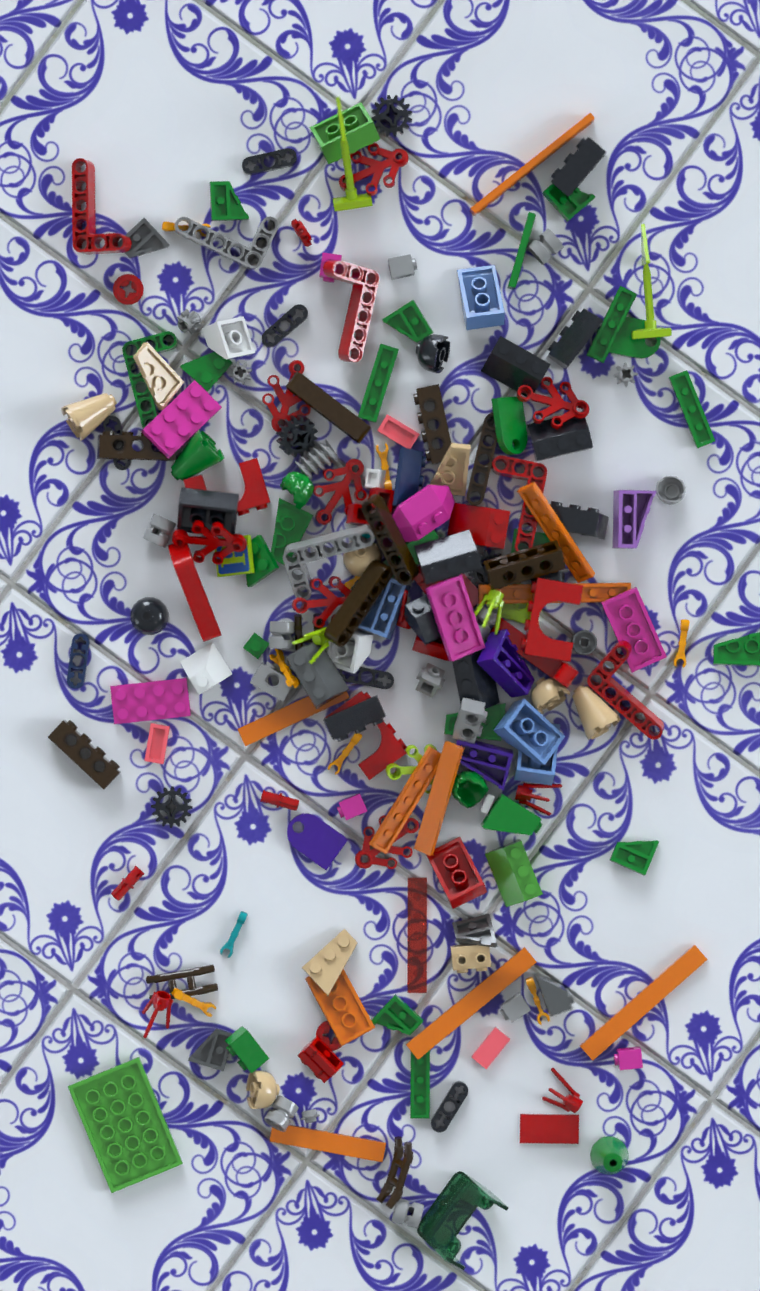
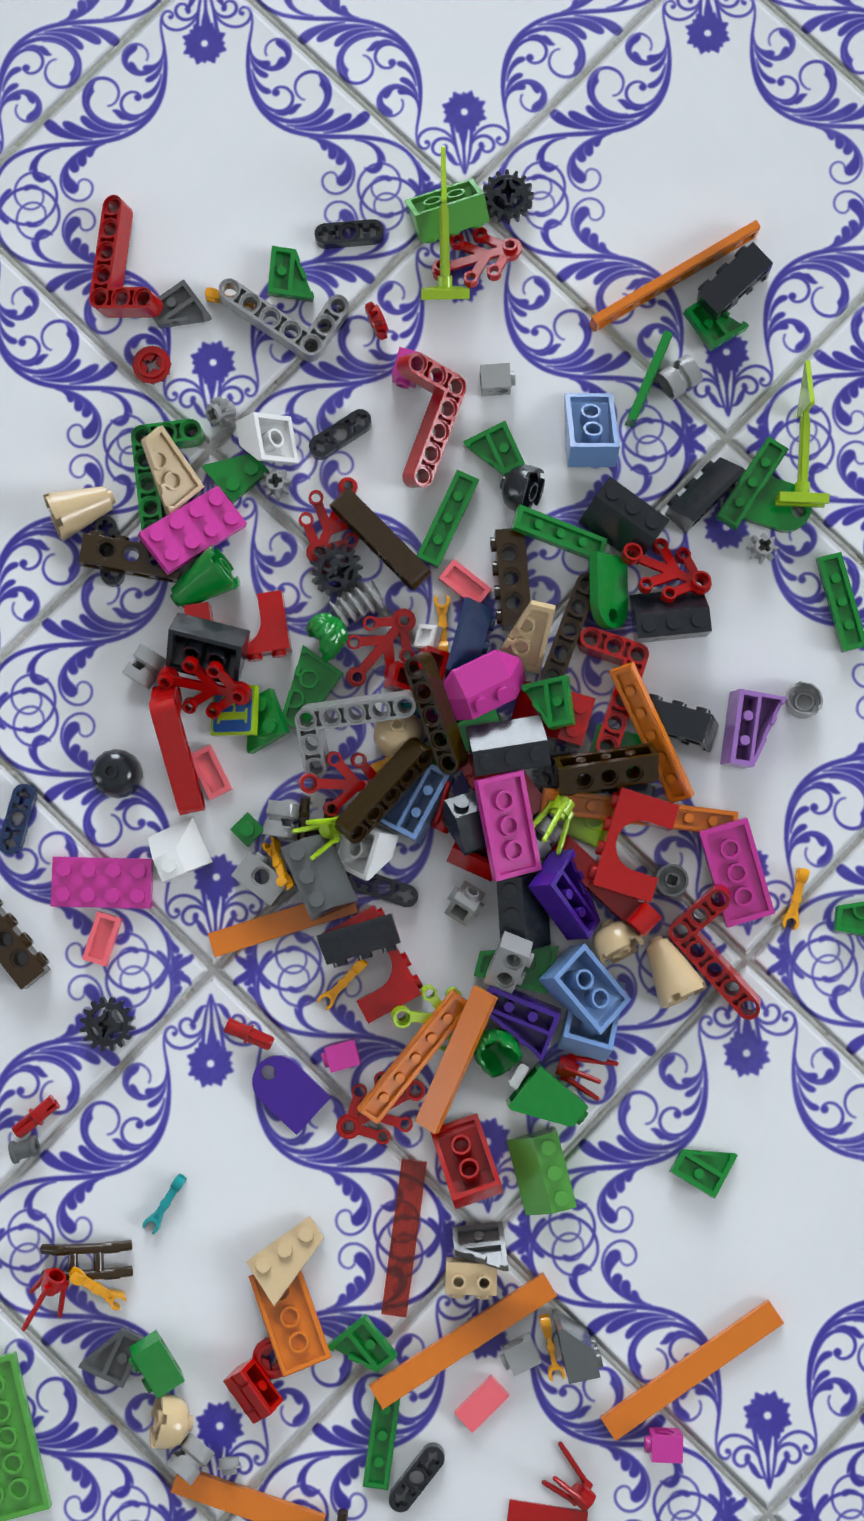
camera: 10 degrees right, 5 degrees down
none -> dark grey bush [8,1135,41,1164]
none -> coral tile [192,745,233,800]
none -> green plate [511,504,607,560]
none -> green wing [521,675,575,730]

